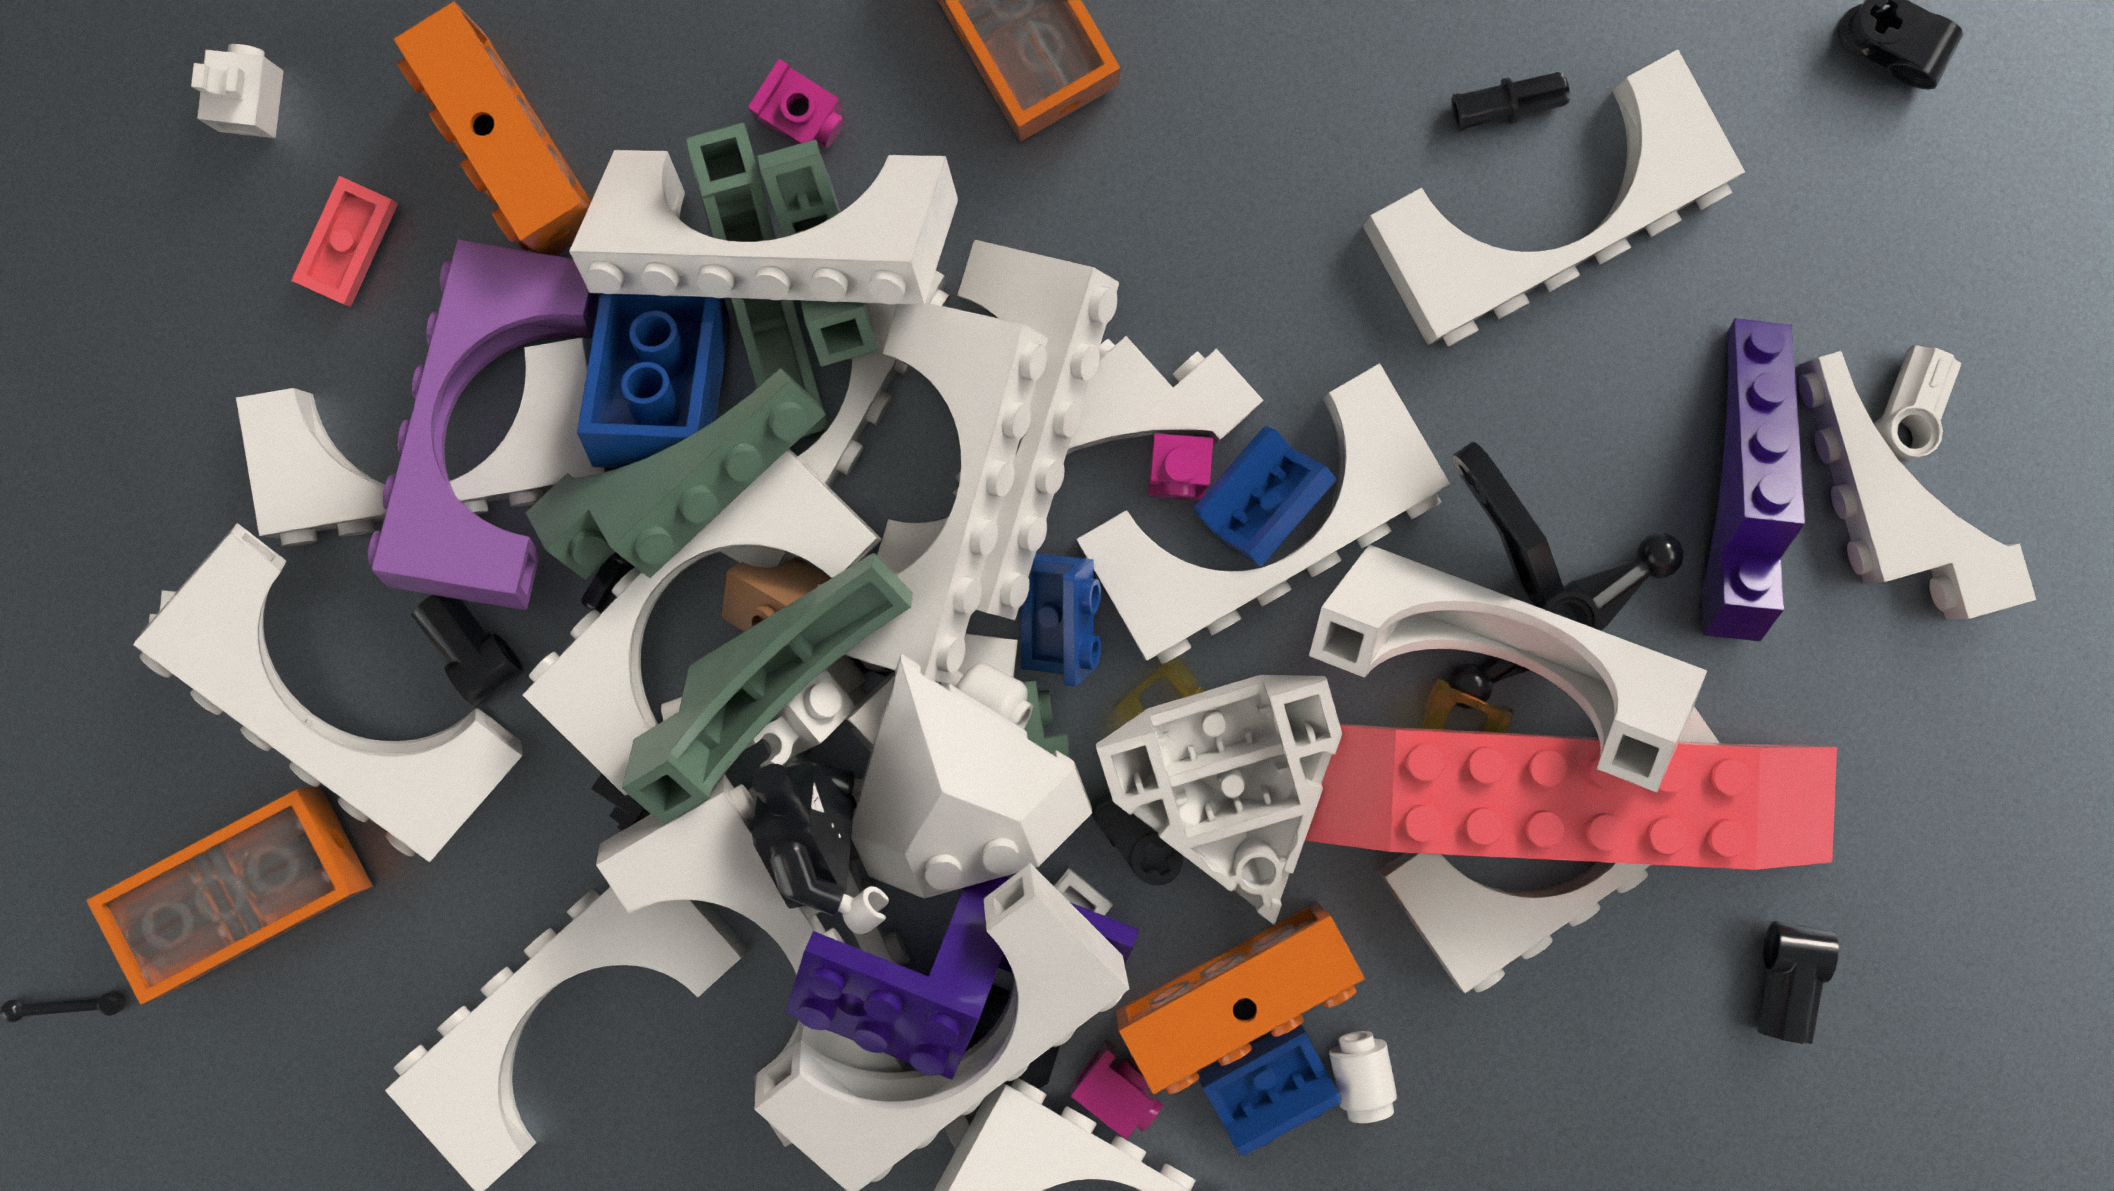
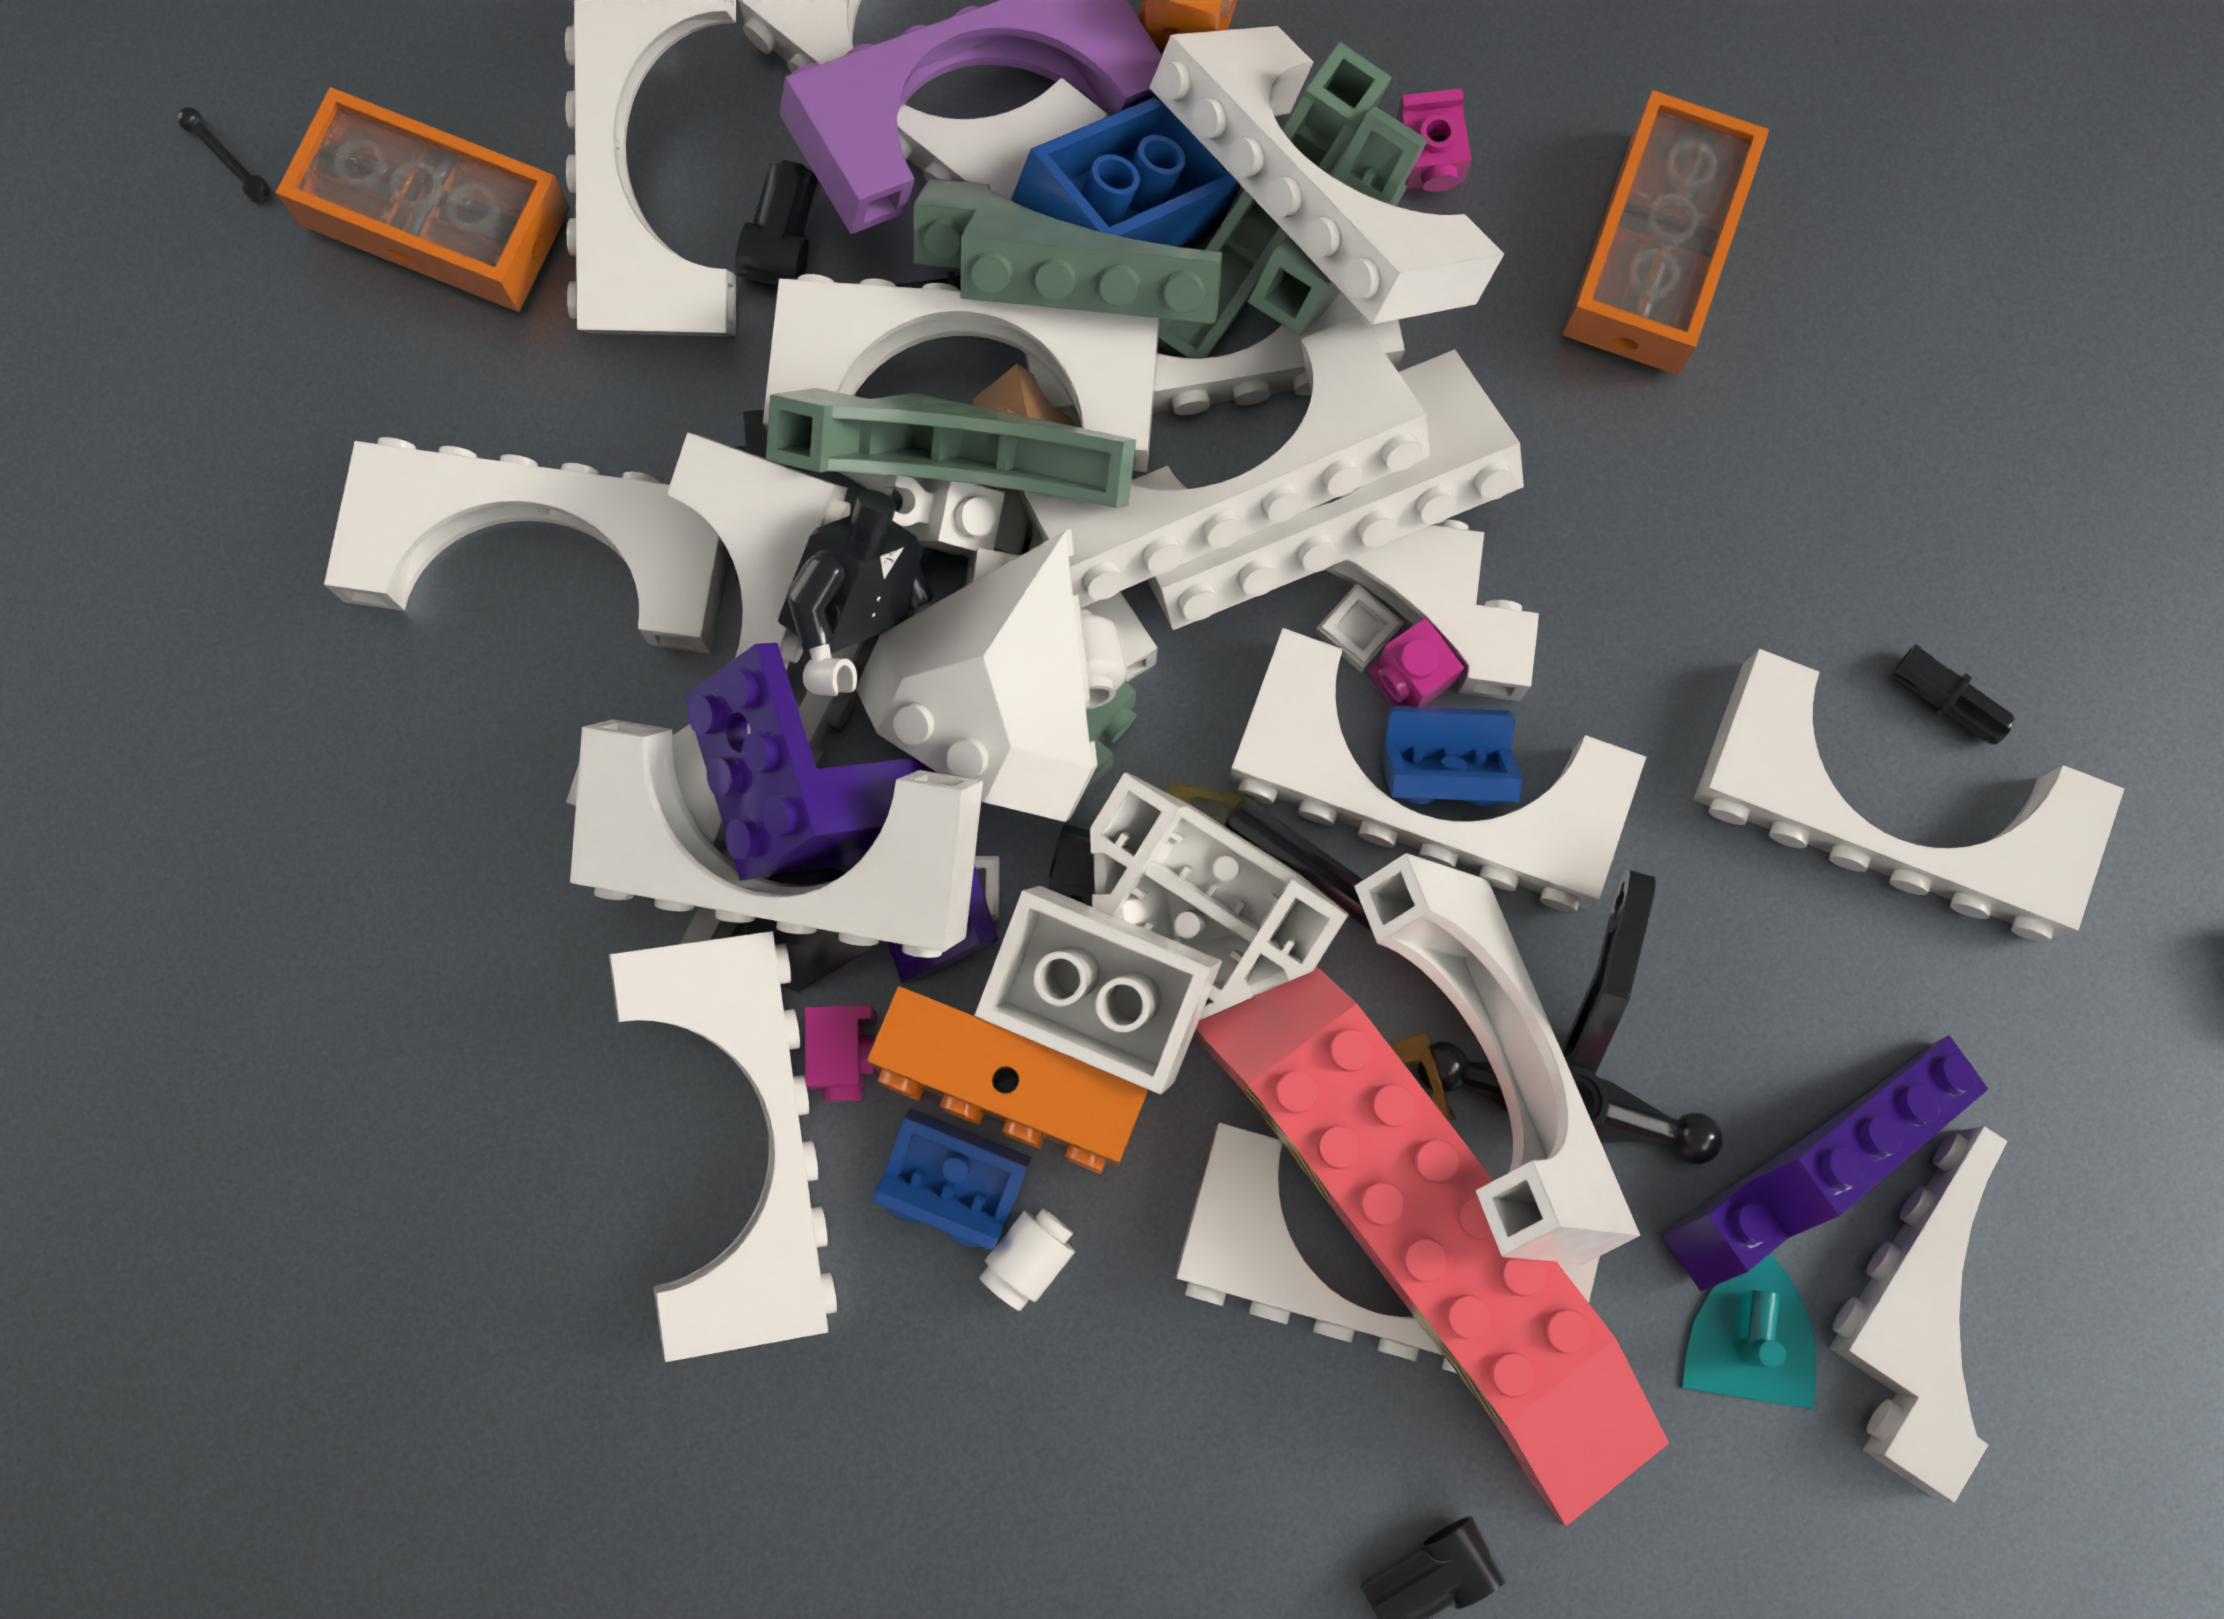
camera: 45 degrees right, 10 degrees down
blue bracket [1020,553,1101,687] -> none
white piece [1874,345,1962,464] -> none
none -> white brick [974,886,1222,1095]
none -> black axle [1225,798,1372,930]
none -> white tile [1314,583,1404,673]
none -> teal shield [1680,1253,1817,1410]

